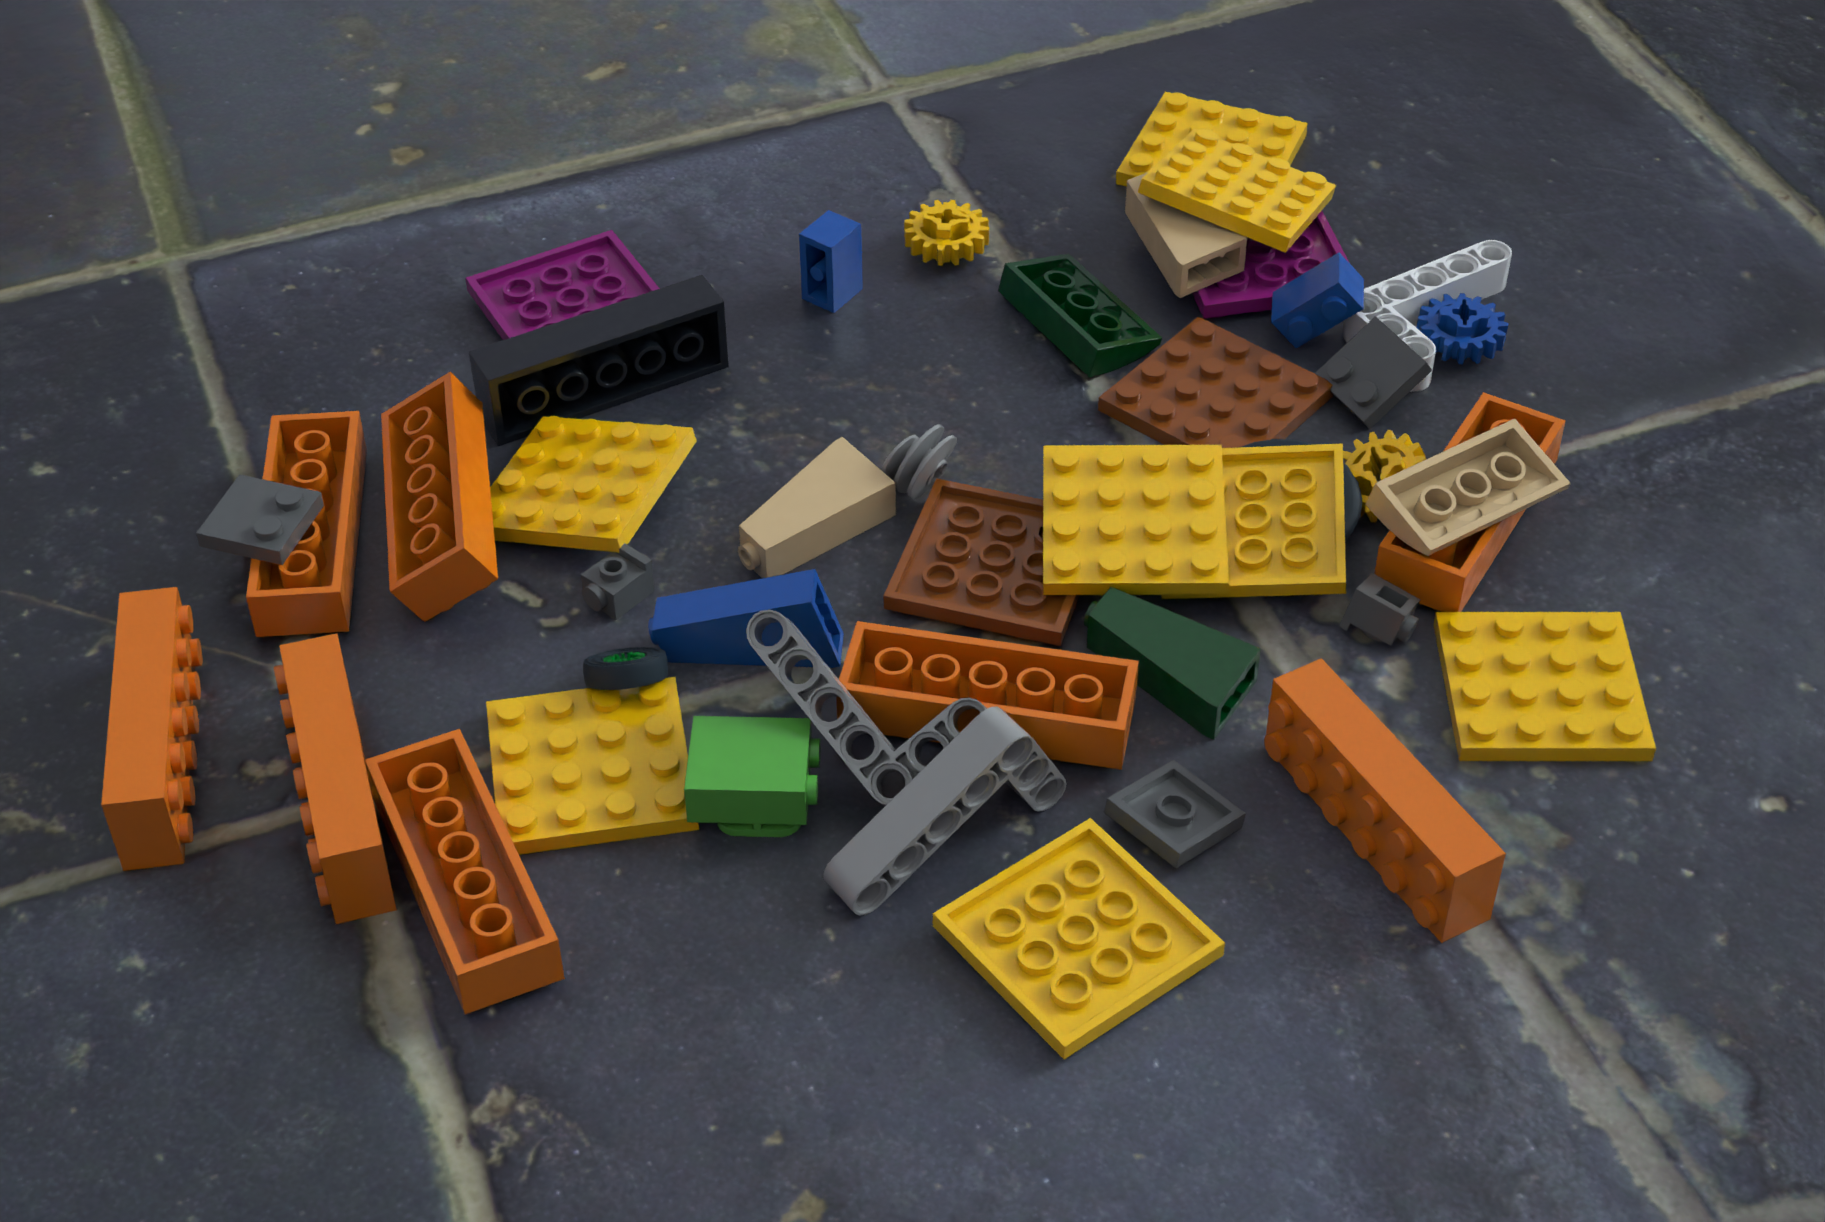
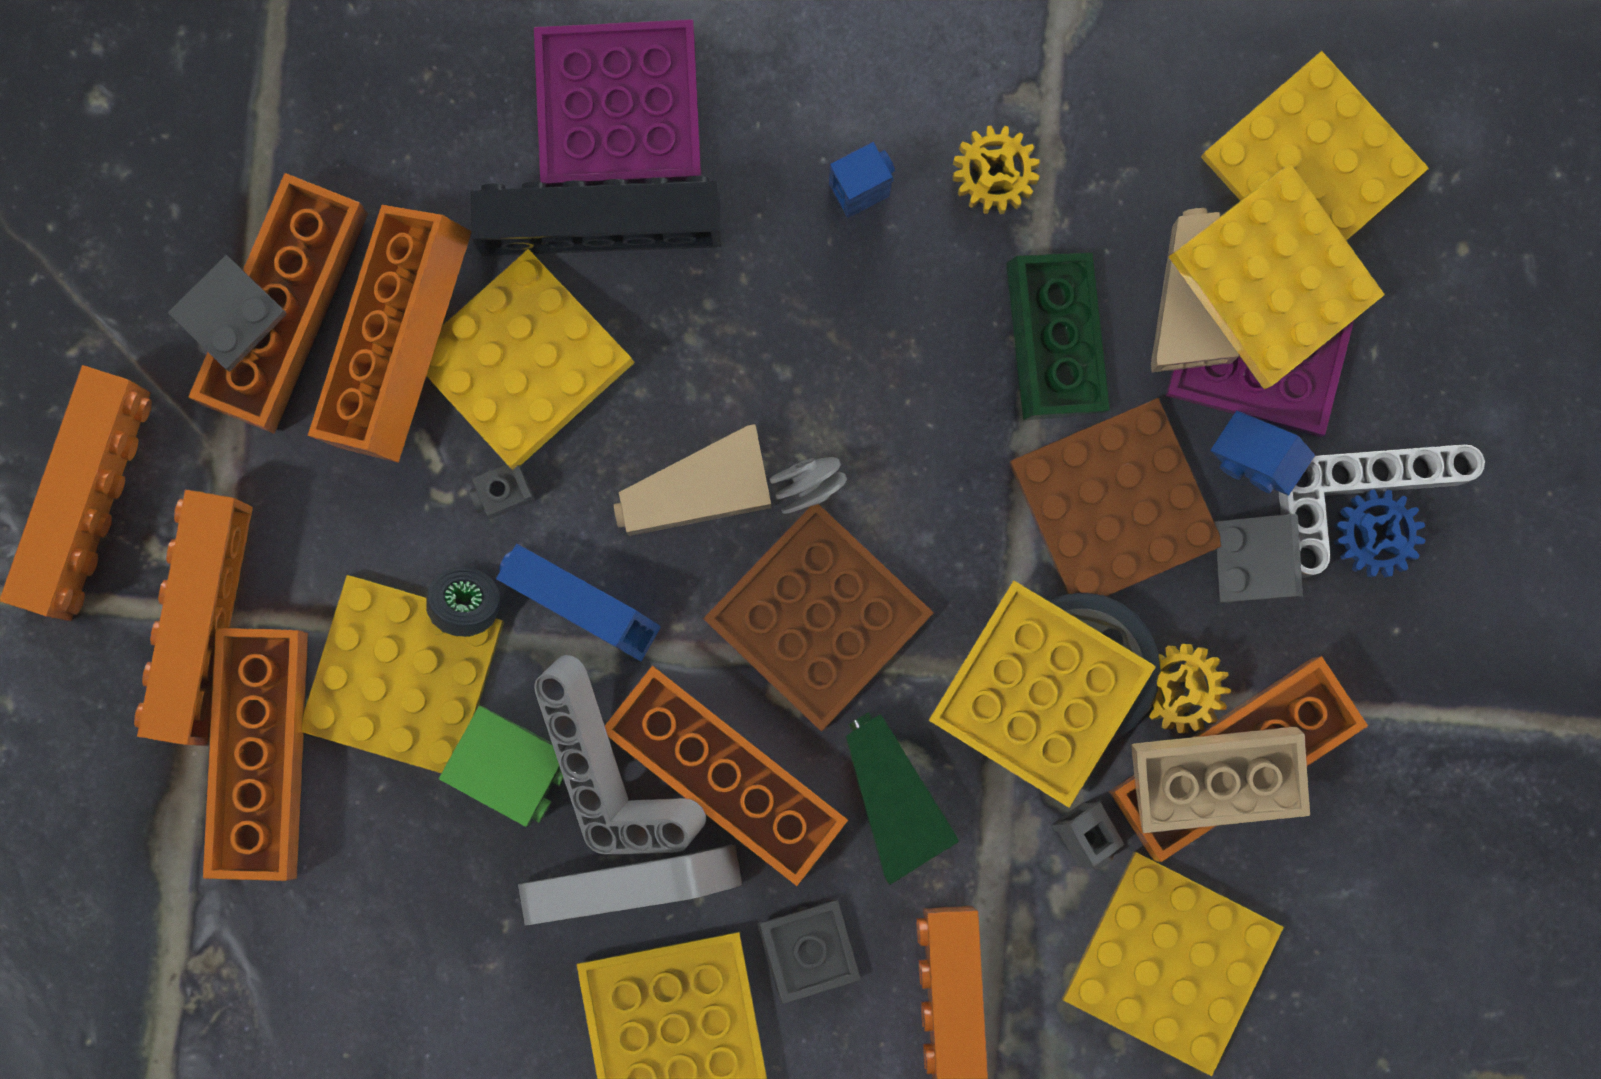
camera: 25 degrees right, 40 degrees up
yellow plate [1043,445,1229,595] -> none

